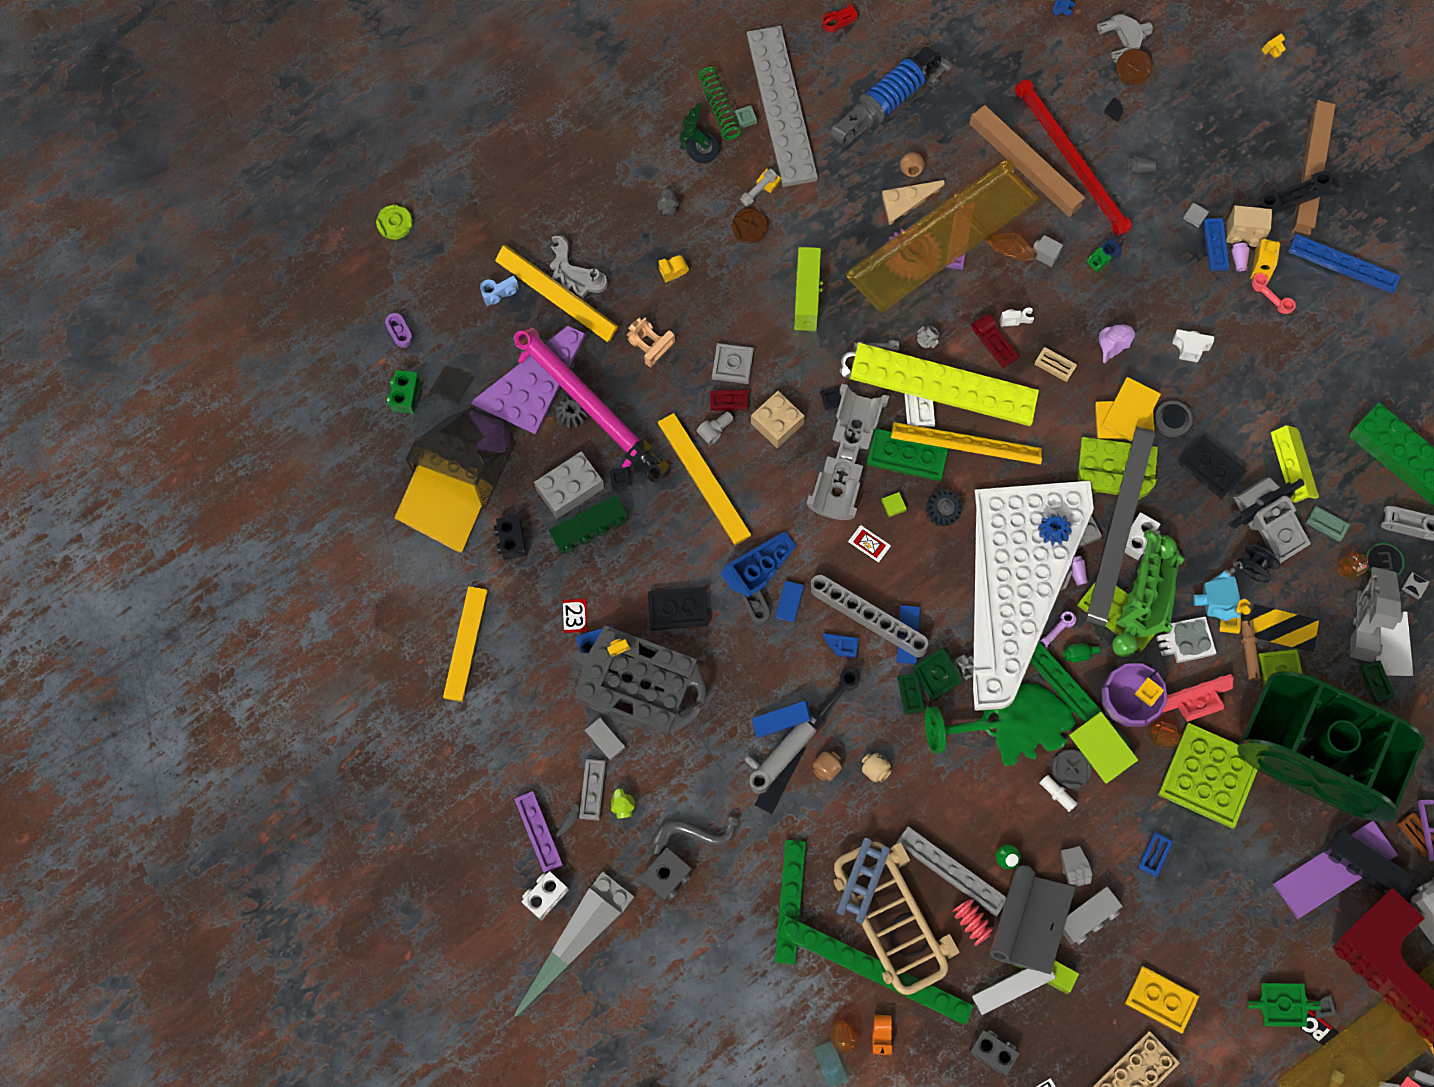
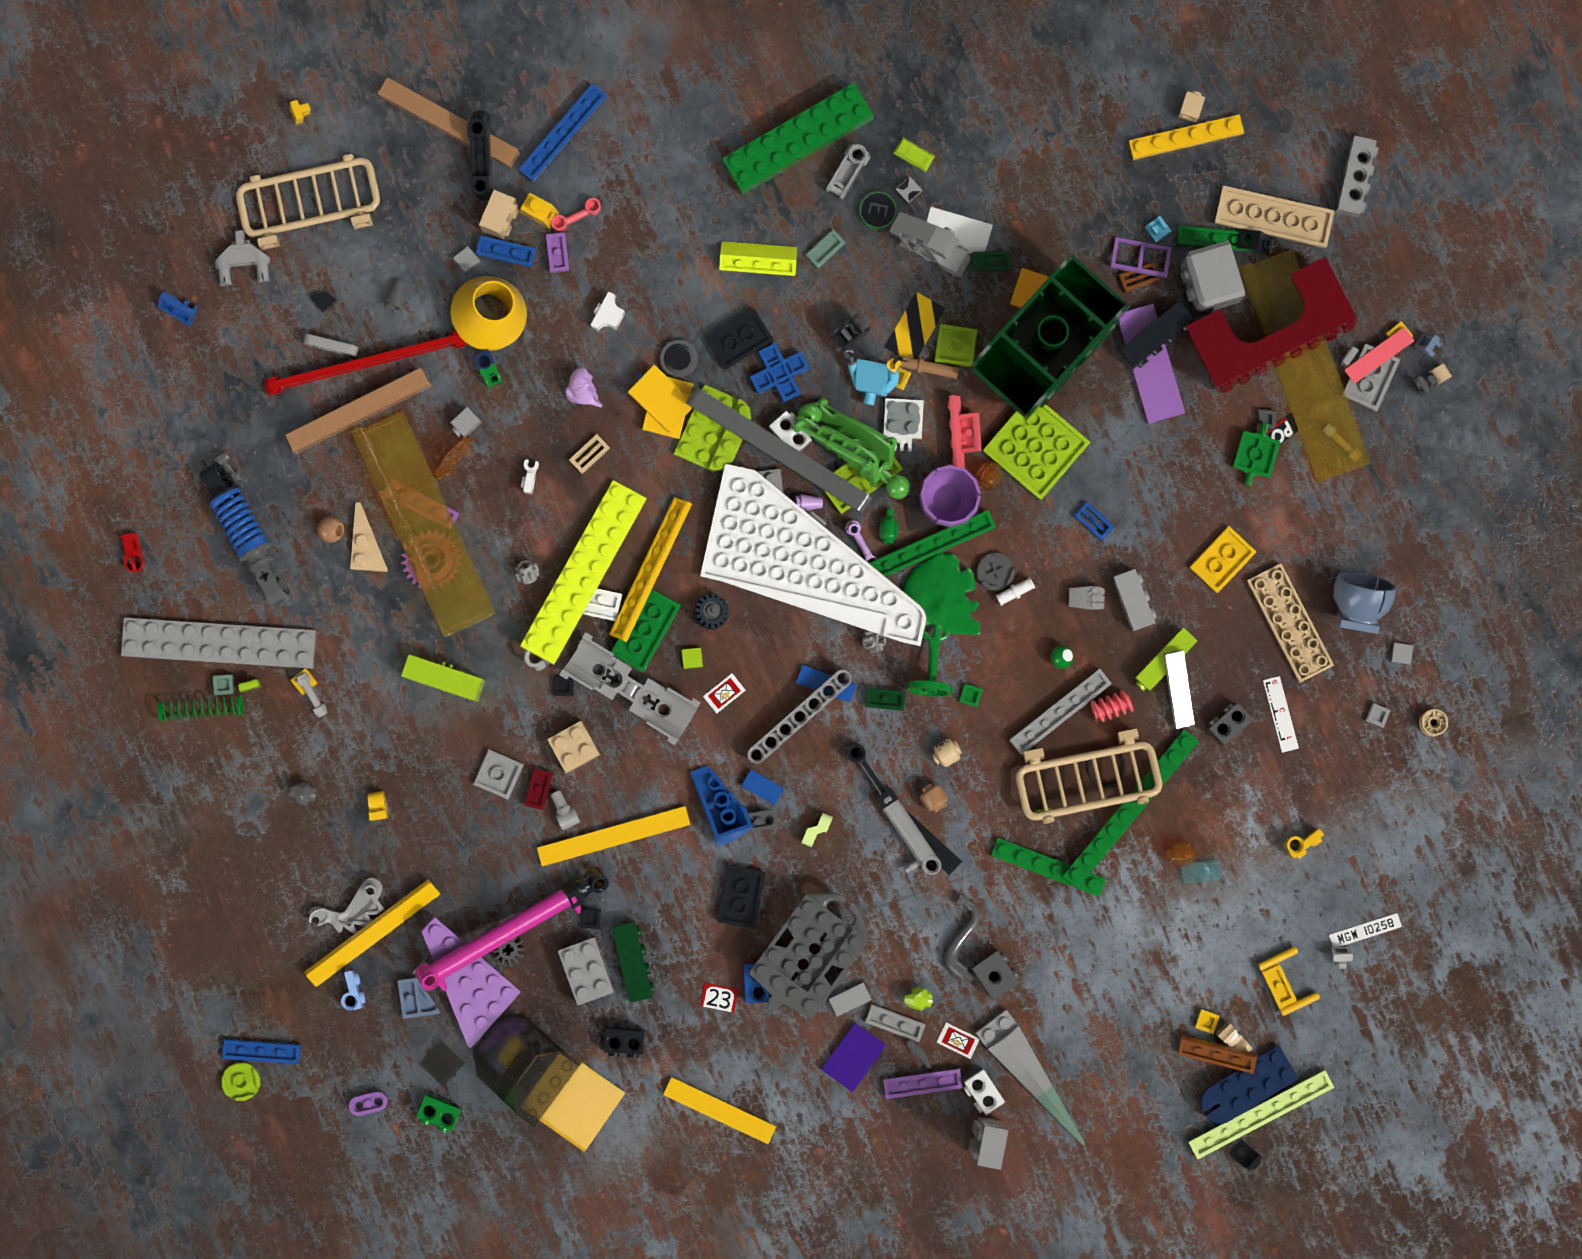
camera: 80 degrees left, 15 degrees up
yellow plate [607,638,631,657] -> none
light nougat tile [627,317,675,368] -> none
plate [679,102,719,164] -> none
reddish brown tile [732,208,768,244] -> none
blue tile [752,701,812,738] -> none
blue tile [822,633,859,658] -> none
sand blue bar [836,838,890,924] -> none
light grey bar [854,340,899,352] -> none
orange leg [872,1014,892,1055] -> none
dark green plate [913,647,965,701] -> none
dark red plate [971,313,1019,369] -> none
dark grey door [989,865,1075,974] -> none
blue gear [1038,513,1072,547] -> none
lime tile [1069,712,1138,784] -> none
reddish brown tile [1116,49,1152,85] -> none
yellow plate [1135,678,1164,707] -> none
light grey piece [1229,478,1311,563] -> none
lavender cone [1231,243,1250,271] -> none
clear orange head [1338,552,1368,580] -> none
none -> blue tile [222,1039,301,1064]
none -> tan bar [236,154,380,250]
none -> lime tile [238,679,261,692]
none -> light grey beam [303,334,359,357]
none -> sand blue wing [398,978,440,1019]
none -> yellow cone [450,276,527,351]
none -> medium lavender plate [546,232,570,273]
none -> blue plate [750,343,810,403]
none -> yellowish green piece [802,813,833,847]
none -> dark purple tile [821,1023,886,1092]
none -> sticker [937,1023,980,1059]
none -> green tile [959,684,983,708]
none -> light grey brick [968,1116,1008,1170]

